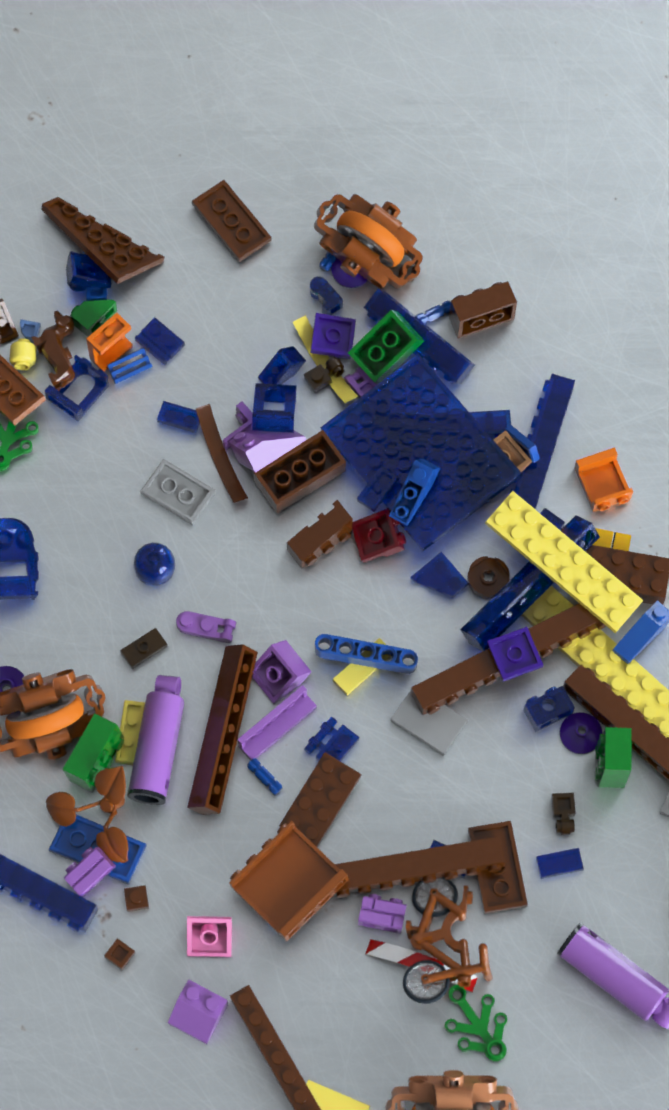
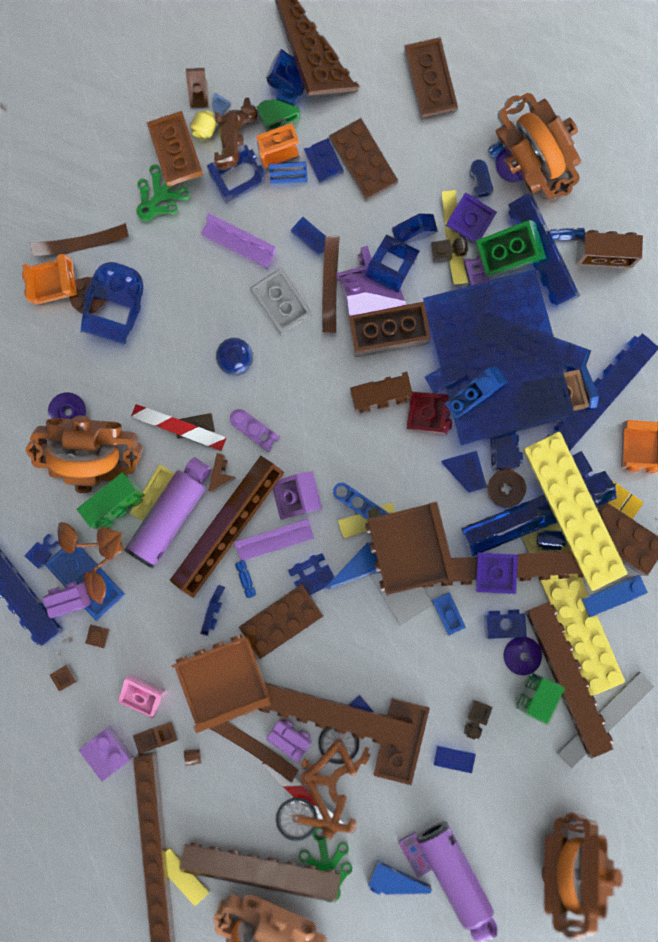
camera: 25 degrees right, 15 degrees up
none -> clear blue plate [24,534,59,569]
none -> sticker [131,404,226,451]
none -> reddish brown slope [132,722,177,754]
none -> reddish brown brick [179,842,341,903]
none -> reddish brown hose [184,749,201,766]
none -> clear blue wing [200,585,225,636]
none -> medium lavender fence [201,213,277,269]
none -> reddish brown slope [208,453,236,493]
none -> reddish brown sticker [209,722,299,783]
none -> blue slope [326,542,378,590]
none -> reddish brown plate [329,118,398,201]
none -> reddish brown panel [365,501,456,596]
none -> blue slope [367,860,432,895]
none -> medium lavender tile [398,832,432,878]
none -> blue plate [432,592,466,636]
none -> clear blue brick [490,430,523,471]
none -> brick [536,530,566,550]

